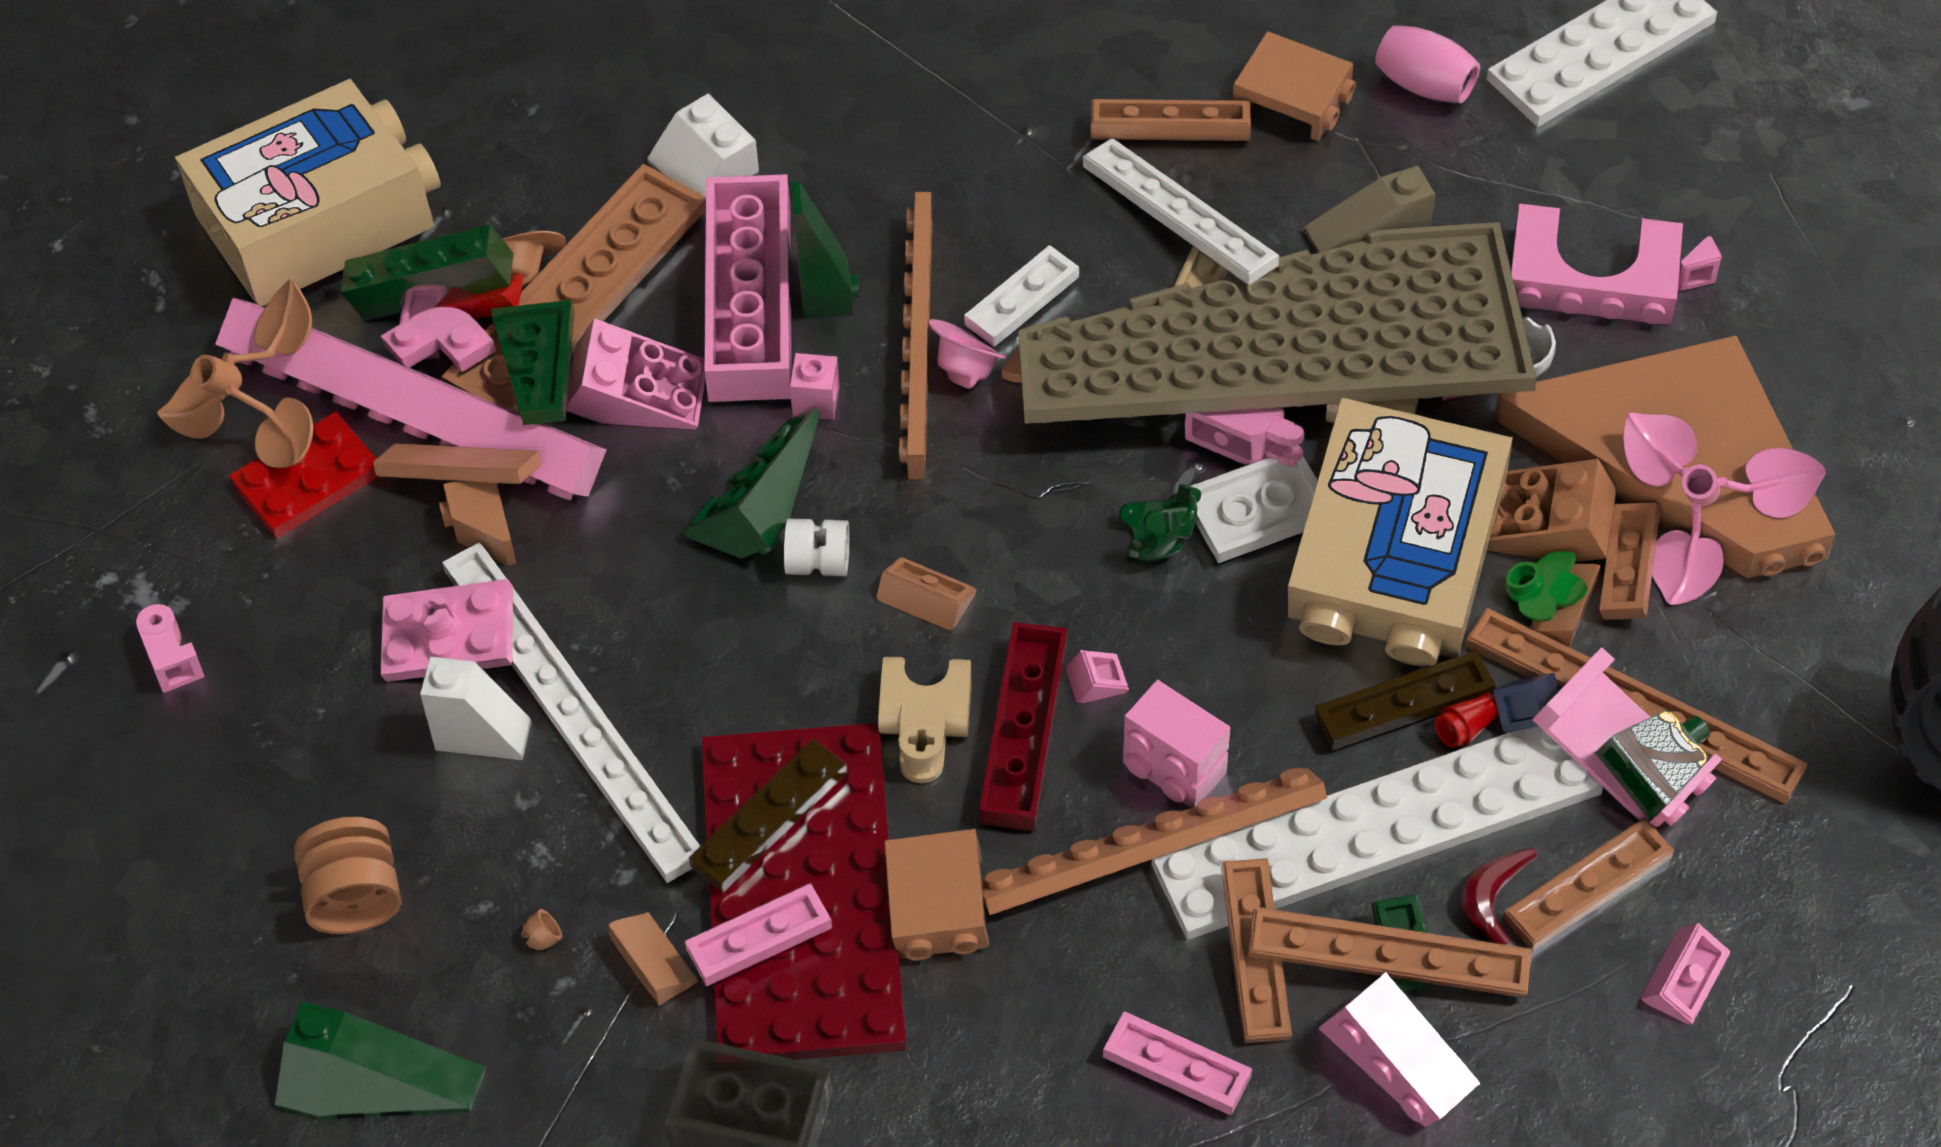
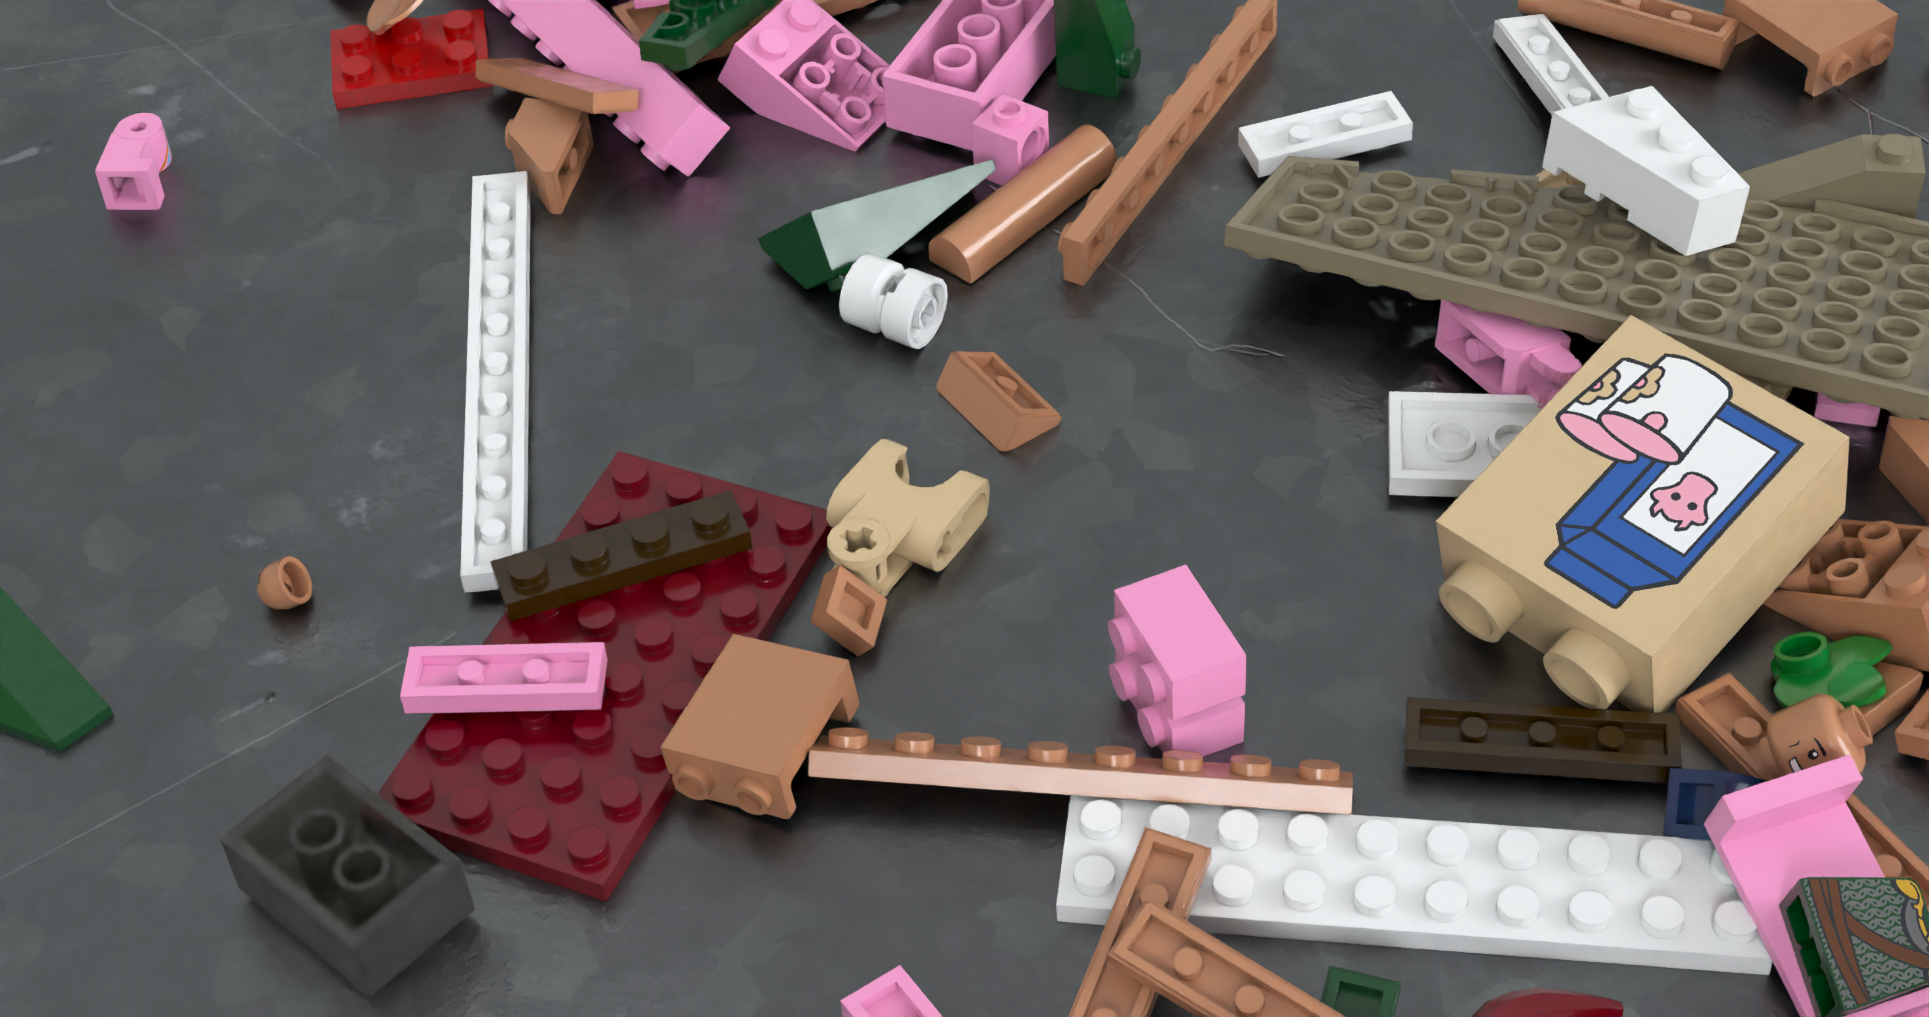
camera: 30 degrees right, 10 degrees down
nougat wheel [293,817,402,934] -> none
bright pink plate [381,579,513,682] -> none
white slope [420,657,531,760] -> none
nougat slope [607,912,698,1006] -> none
bright pink piece [928,319,1006,389] -> none
dark red piece [979,622,1067,831] -> none
bright pink slope [1066,650,1129,703] -> none
dark green helmet [1119,484,1201,561] -> none
red cone [1435,693,1499,748] -> none
none -> nougat plate [810,565,887,657]
none -> nougat brick [928,125,1117,284]
none -> white wedge [1542,86,1750,256]
none -> nougat head [1760,693,1873,779]

